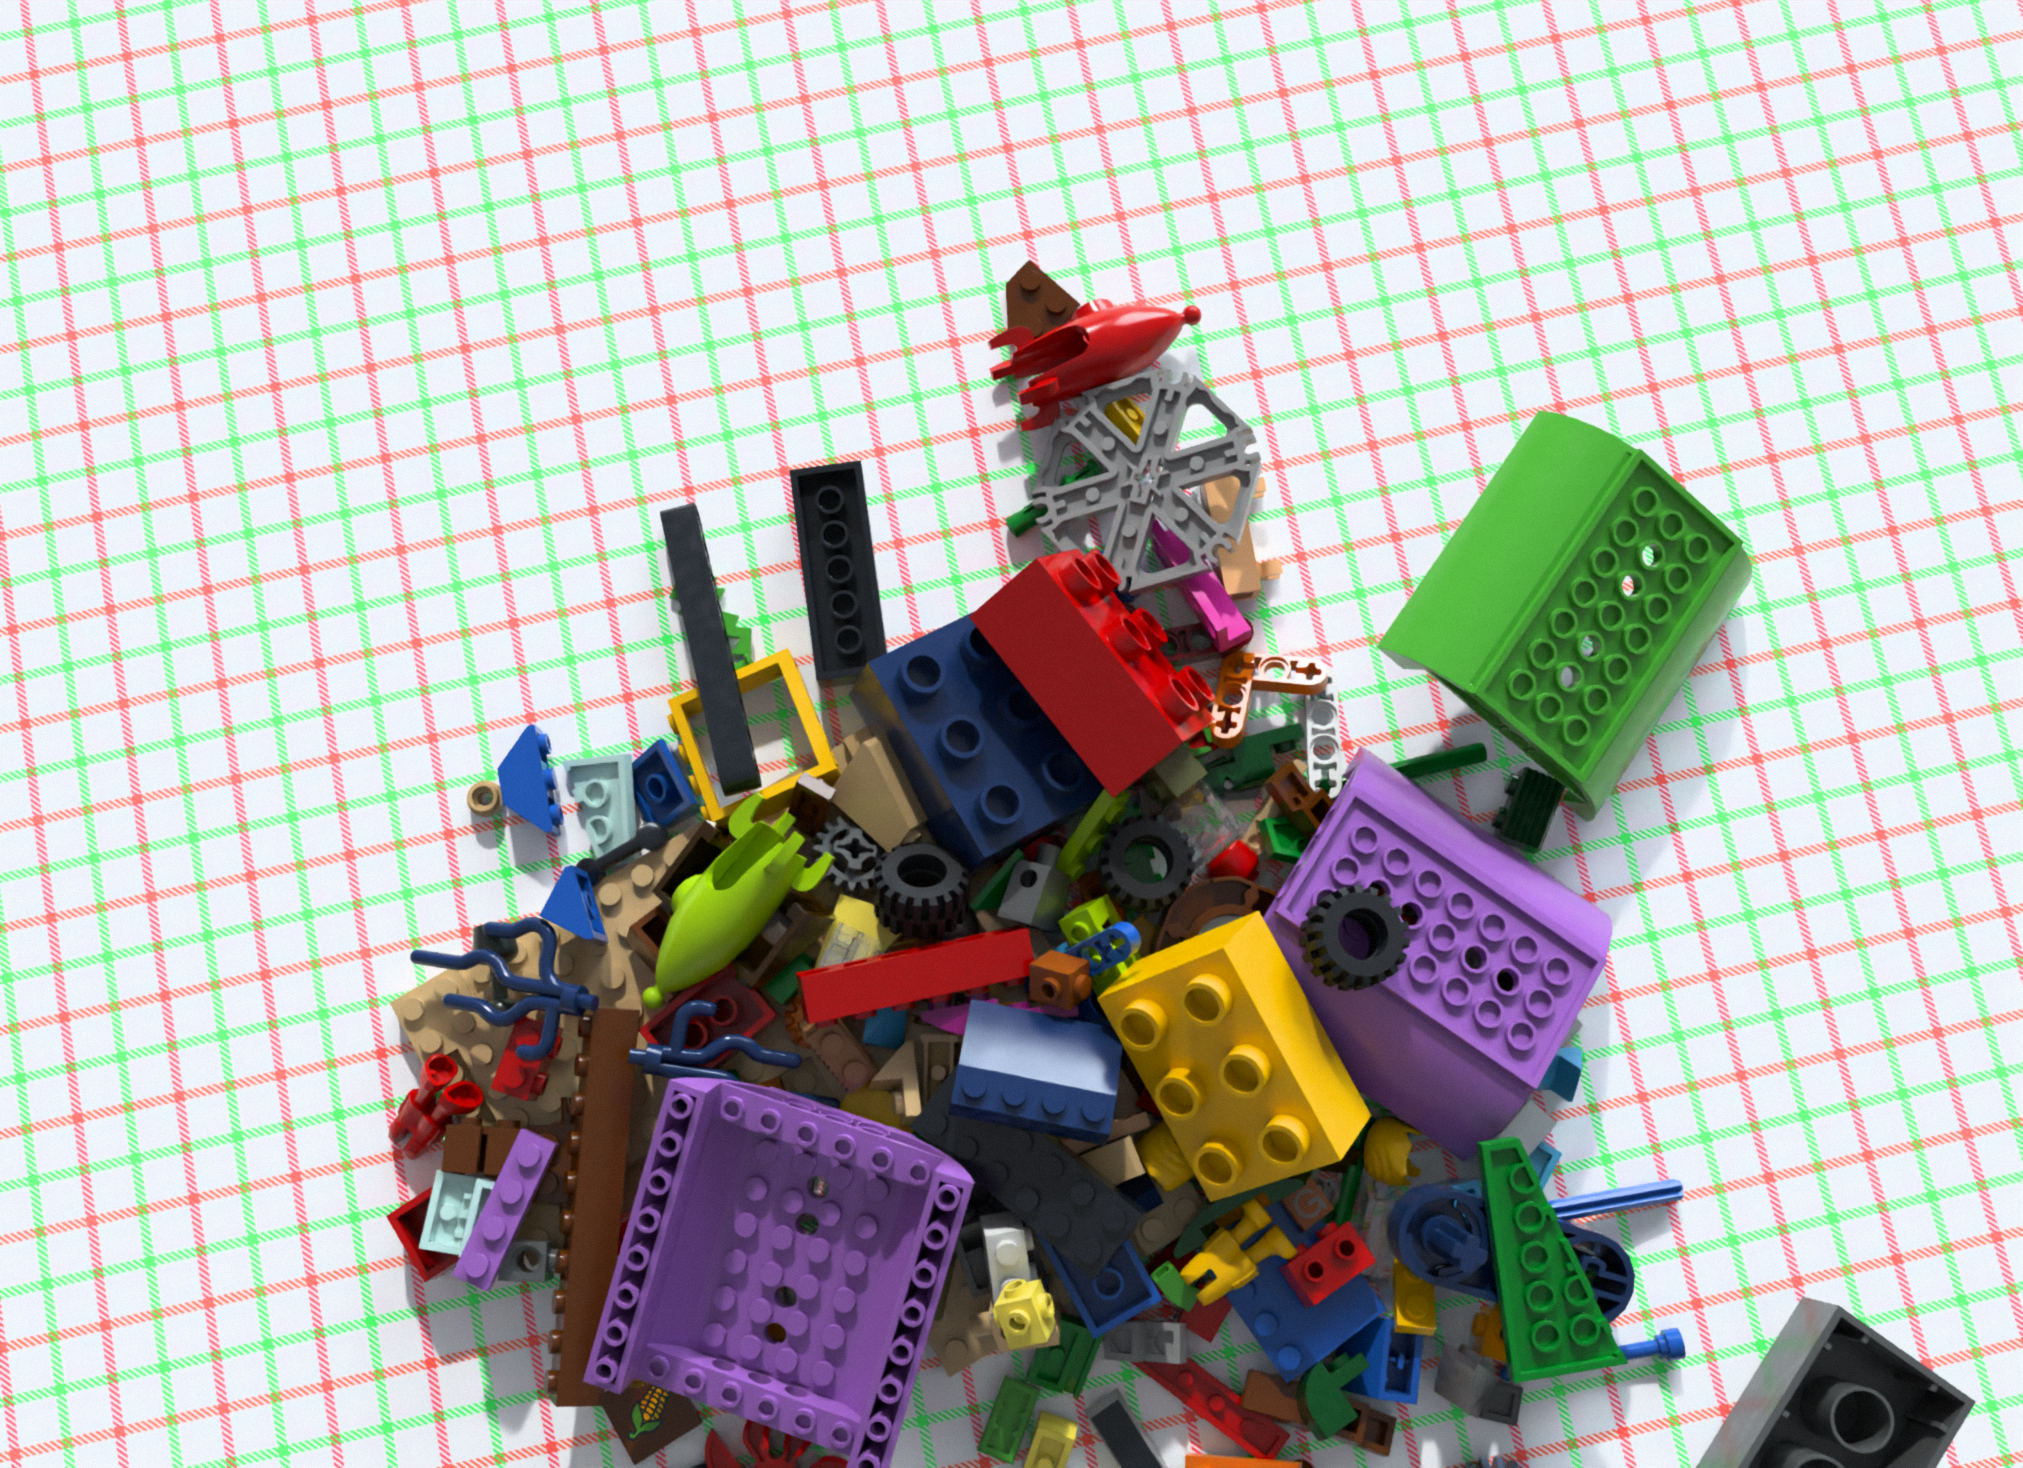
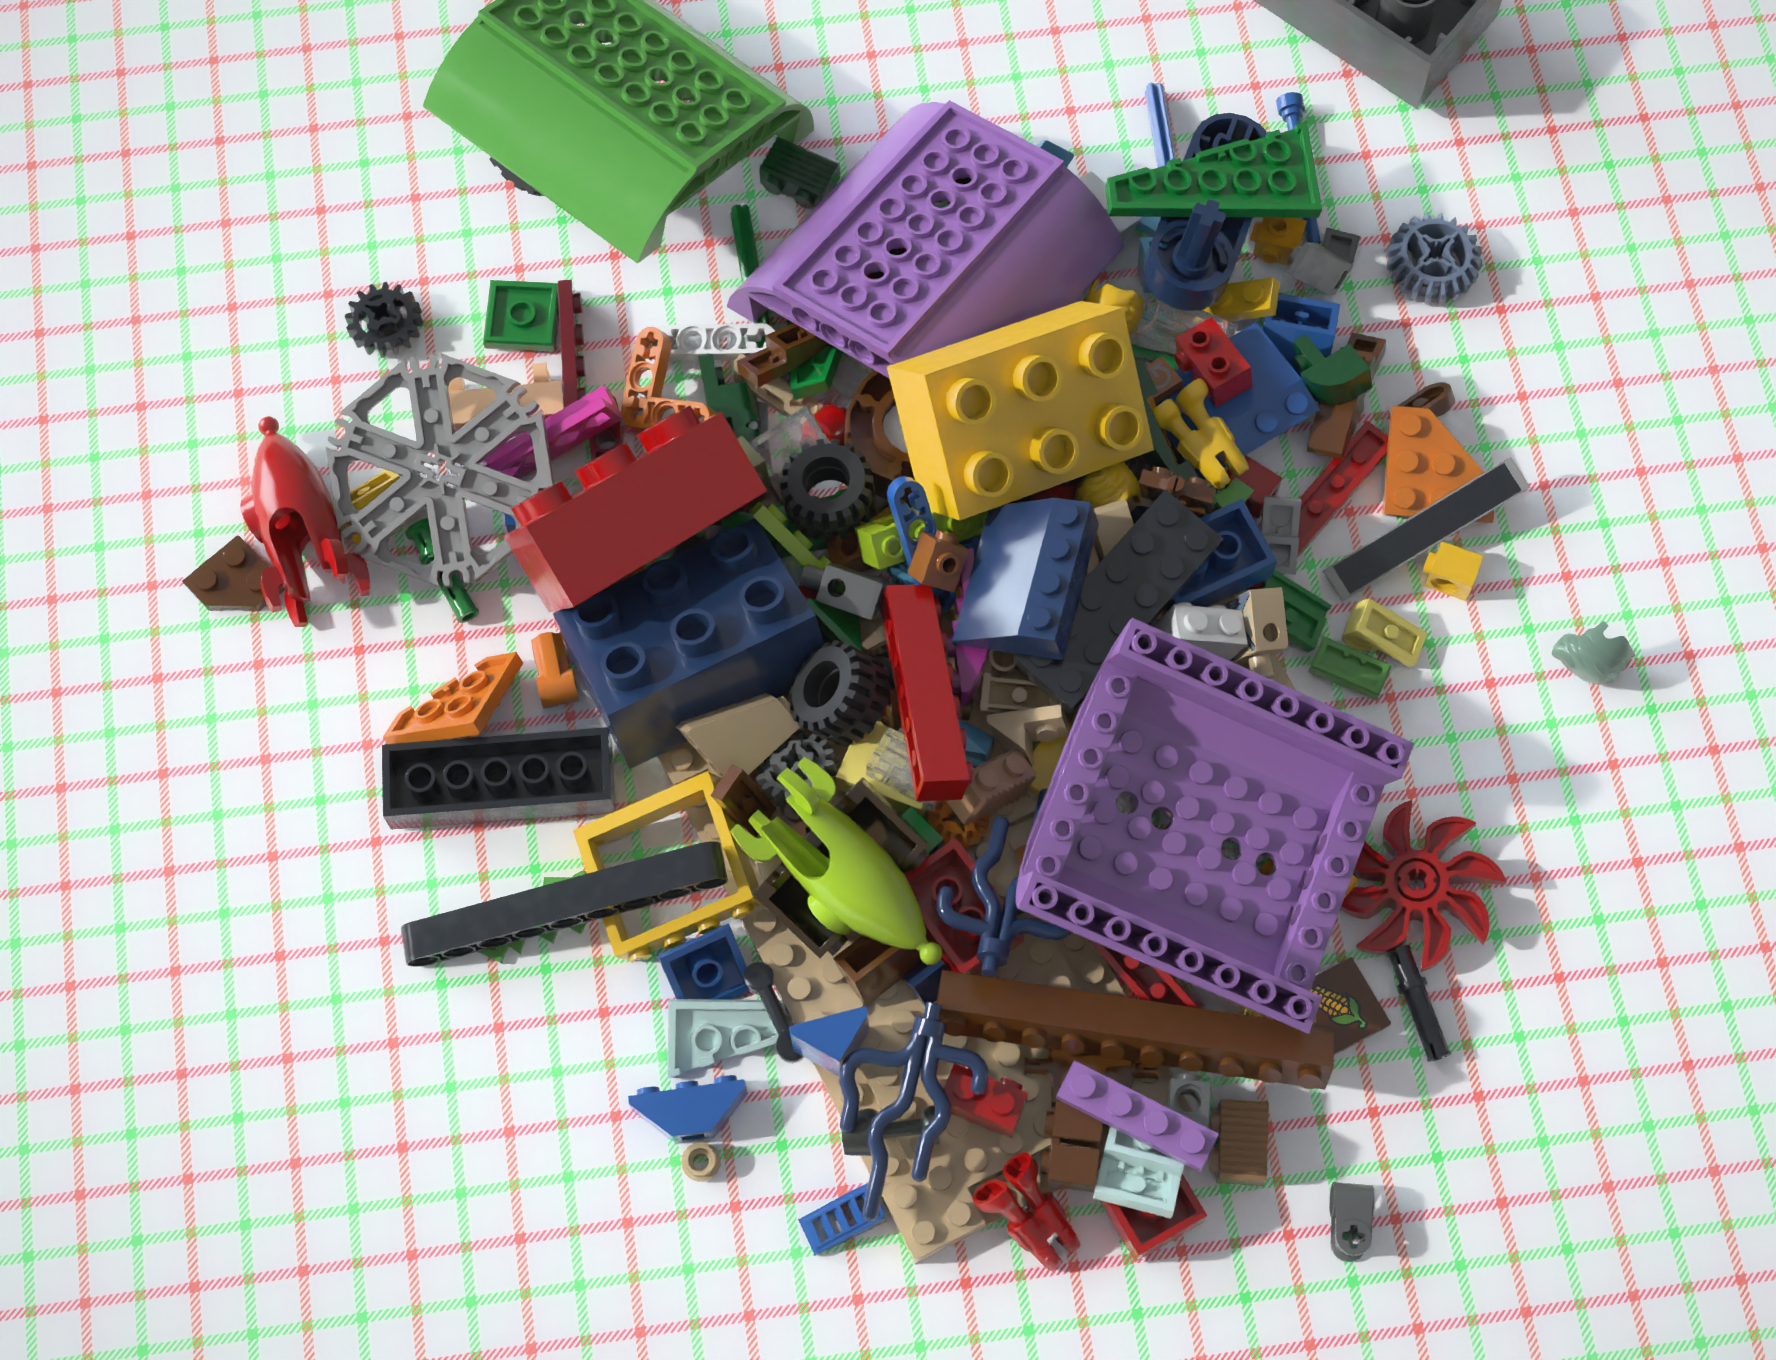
camera: 85 degrees left, 10 degrees down
light yellow brick [993,1279,1056,1350] -> none
black tyre [1299,885,1410,991] -> none
none -> black gear [344,282,424,358]
none -> orange plate [383,652,523,744]
none -> green plate [483,280,559,352]
none -> orange piece [531,632,579,709]
none -> dark red plate [558,279,587,408]
none -> blue slope [798,1183,886,1256]
none -> dark blue slope [902,960,949,1006]
none -> reddish brown plate [1139,467,1217,515]
none -> medium nougat brick [1209,1099,1269,1186]
none -> dark grey piece [1329,1182,1375,1263]

